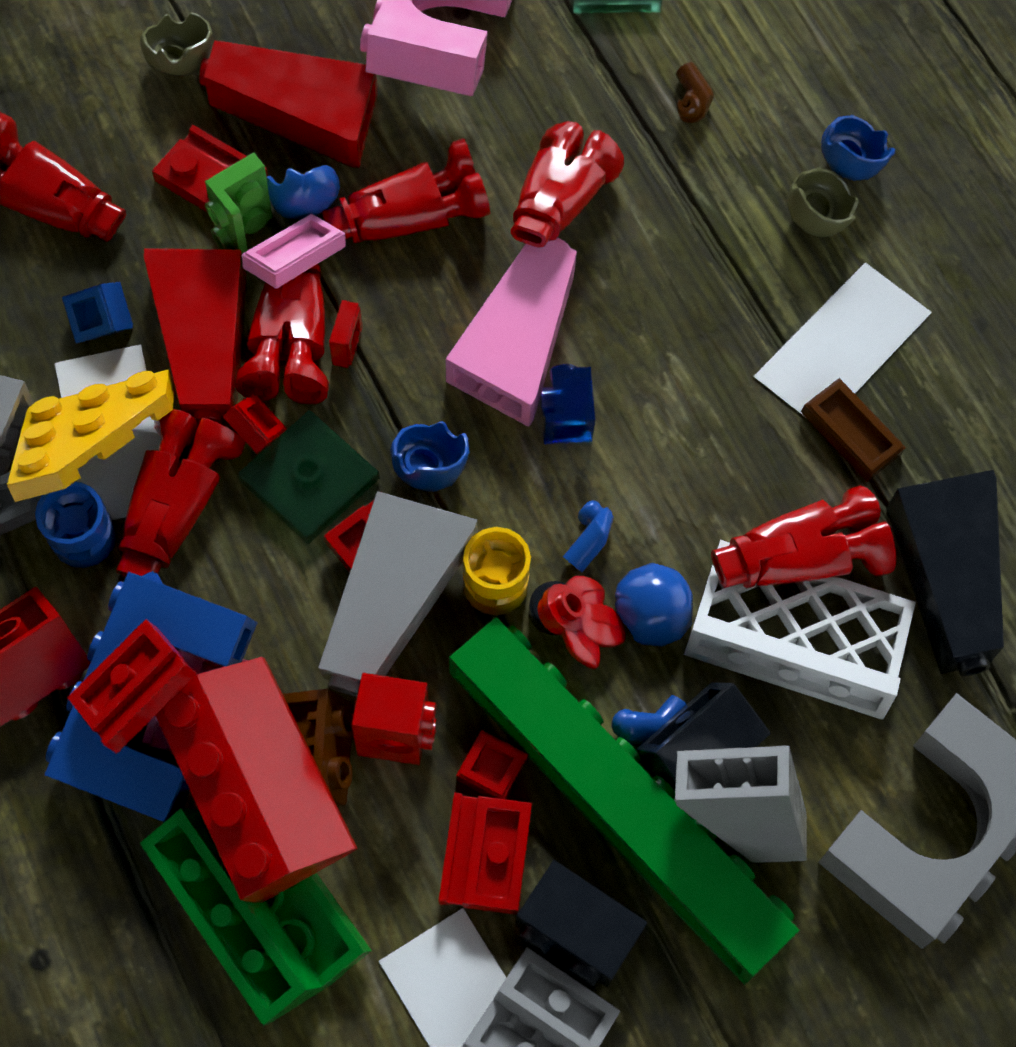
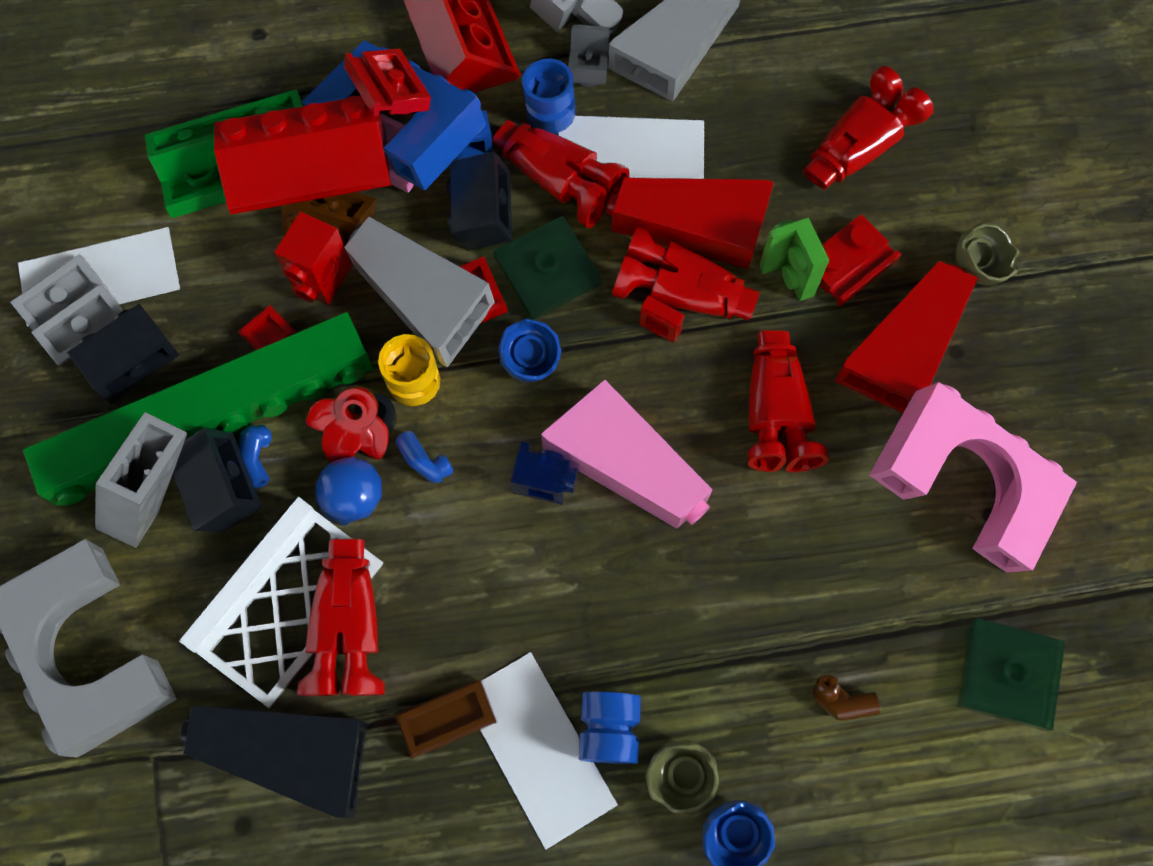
camera: 110 degrees right, 5 degrees up
yellow plate [7,369,175,502] -> none
blue slope [62,282,133,344] -> none
red tile [223,394,287,454] -> none
bright pink tile [242,214,346,289] -> none
blue hair [266,165,340,220] -> none
red plate [439,792,532,915] -> none
red piece [511,121,624,248] -> none
none -> black brick [447,151,513,250]
none -> blue wheel [578,692,641,764]

